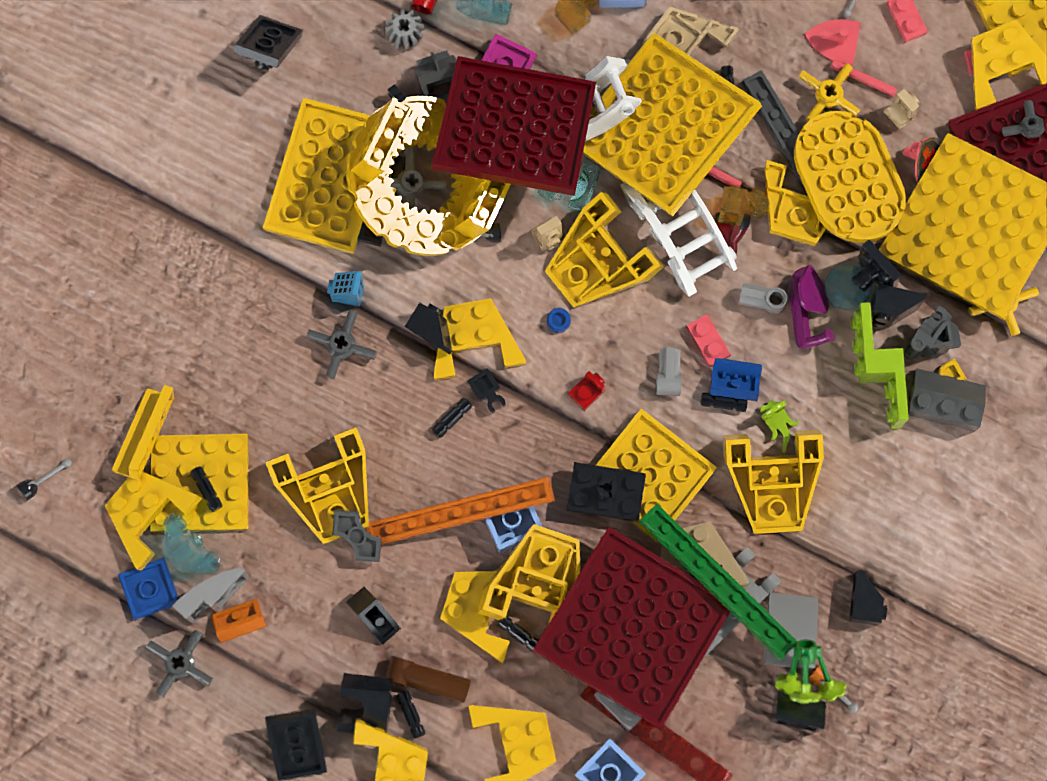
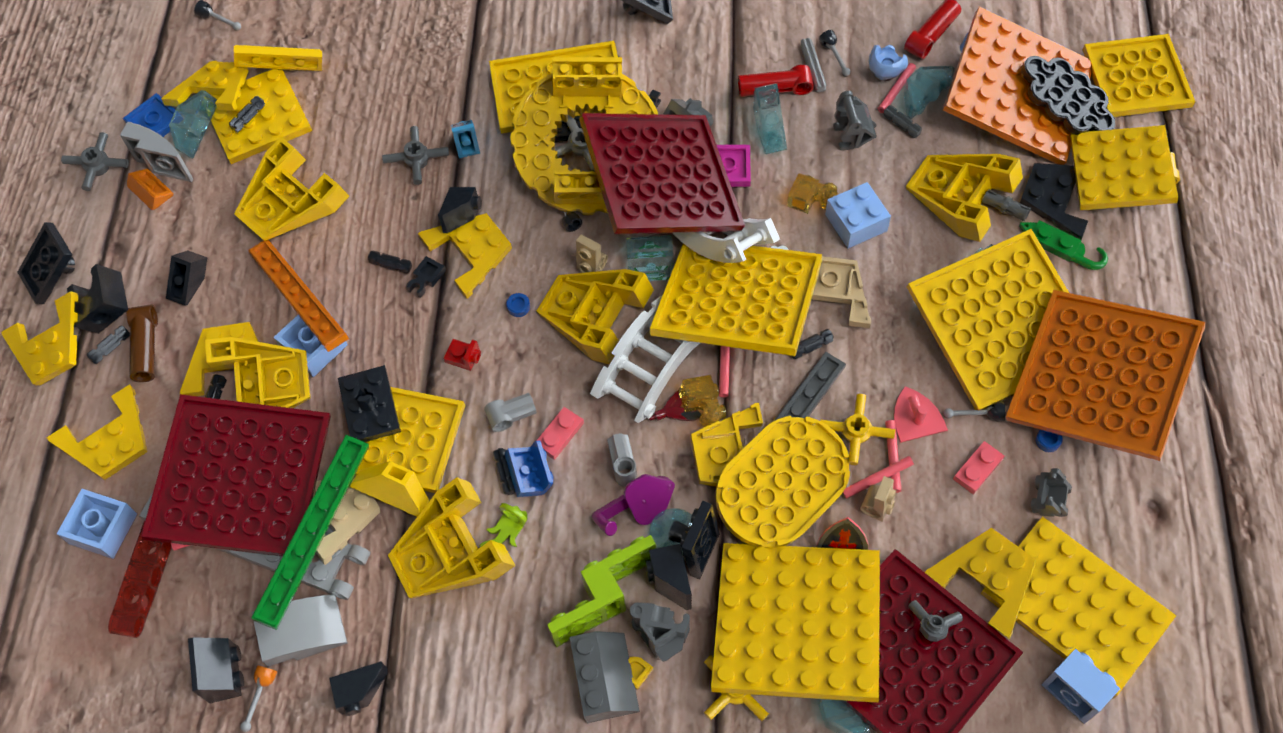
camera: 70 degrees right, 15 degrees down
dark grey tile [333,510,381,562] -> none
light grey gear [385,9,424,50] -> none
plant [775,639,847,703] -> none
none -> yellow slope [350,461,429,517]
none -> coral piece [843,456,914,499]

